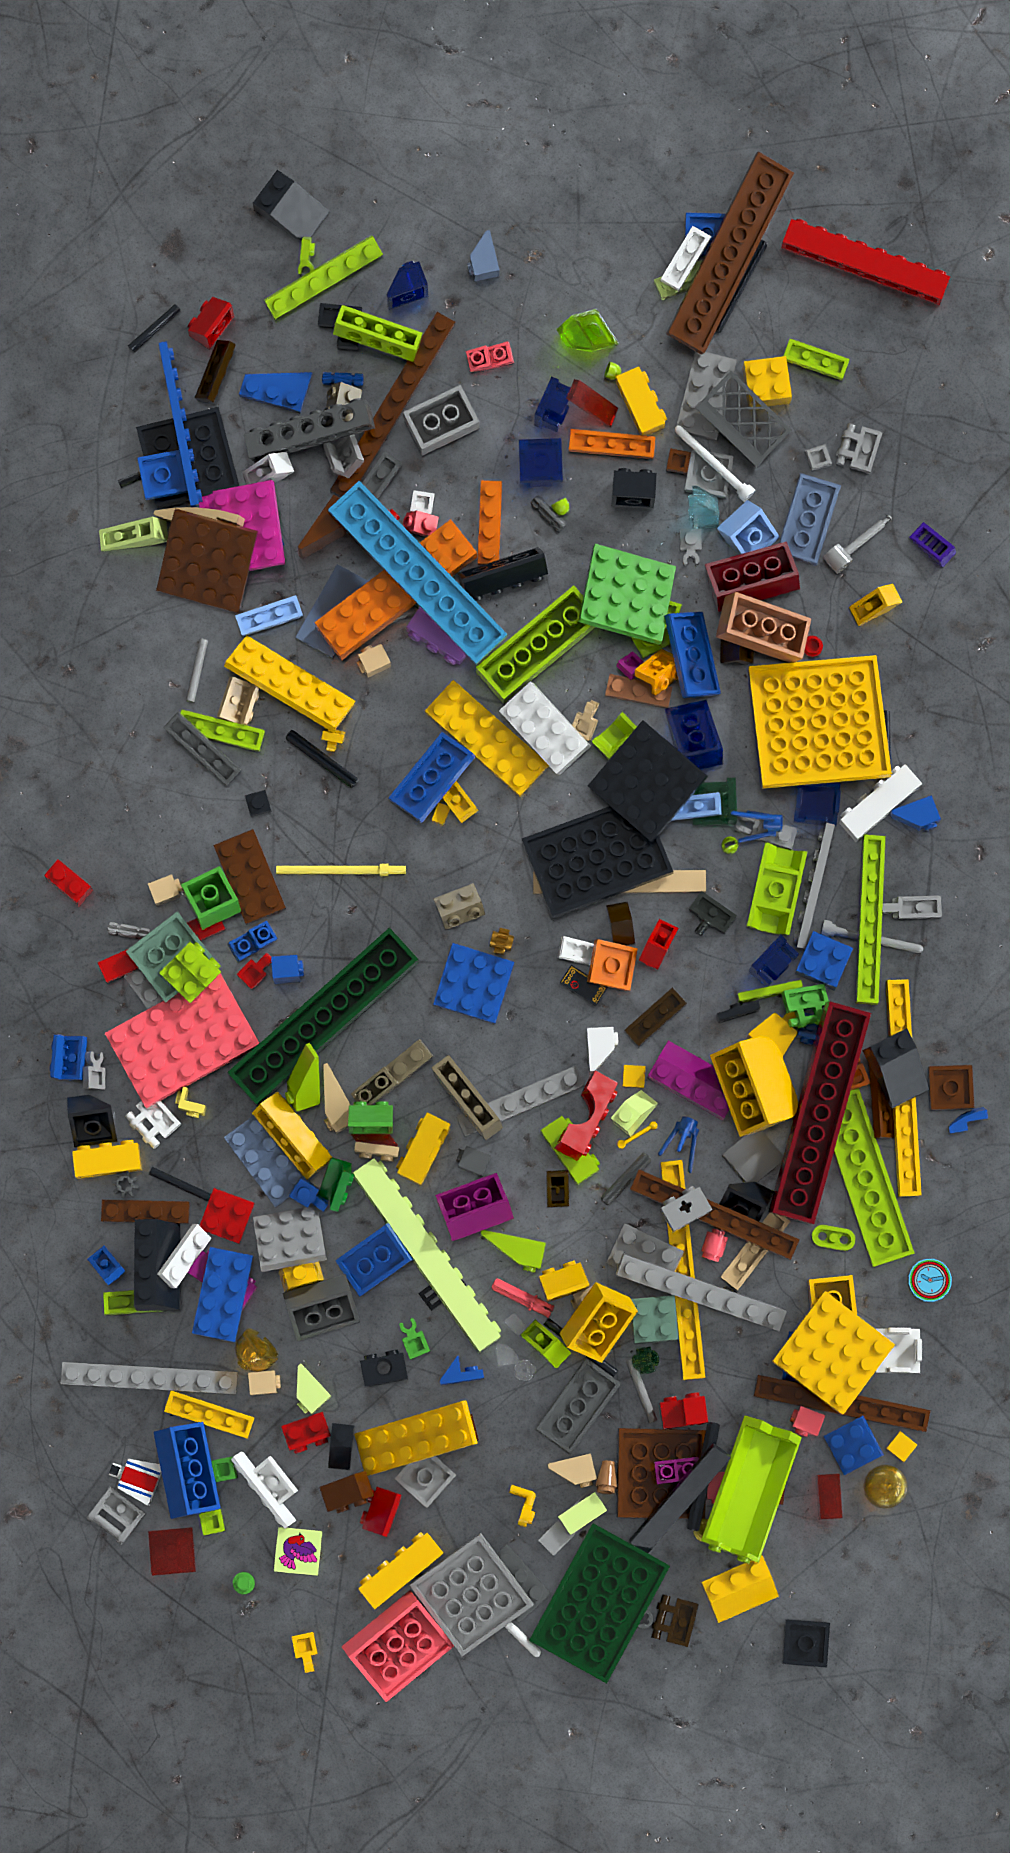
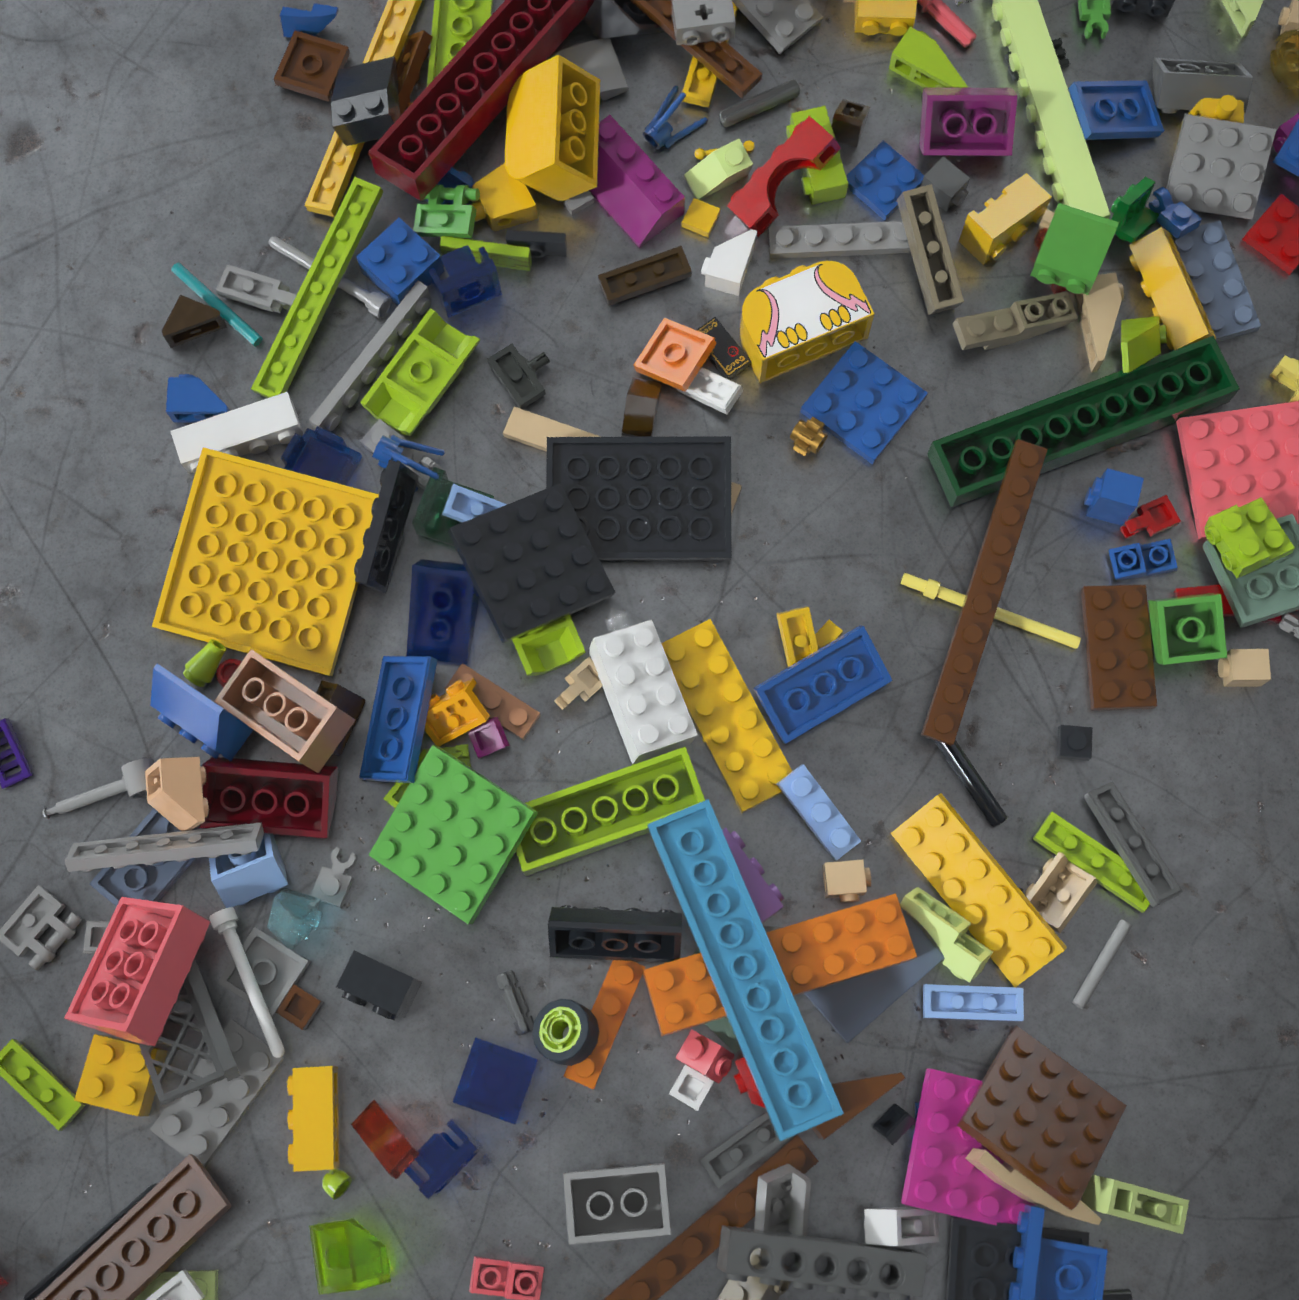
camera: 155 degrees left, 5 degrees down
yellow tile [321,728,346,752] -> none
dark tan bracket [433,883,485,929] -> none
lime hinge [551,498,569,515] -> none
orange plate [569,429,655,459] -> none
red slope [639,919,679,970] -> none
lime hinge [721,836,739,854] -> none
yellow slope [849,584,902,626] -> none
none -> light grey plate [64,822,264,872]
none -> coral slope [64,897,210,1047]
none -> light nougat slope [145,757,209,831]
none -> slope [150,663,253,761]
none -> dark brown slope [161,295,227,348]
none -> teal bar [171,262,263,346]
none -> lime cone [183,639,226,687]
none -> black plate [354,460,419,594]
none -> wheel [532,999,599,1066]
none -> clear plate [606,608,630,633]
none -> brick [739,261,874,384]
none -> light blue plate [777,764,861,861]
none -> blue plate [846,140,924,221]
none -> black tile [873,1103,916,1145]
none -> yellowish green slope [900,887,993,983]
none -> reddish brown plate [921,439,1048,745]

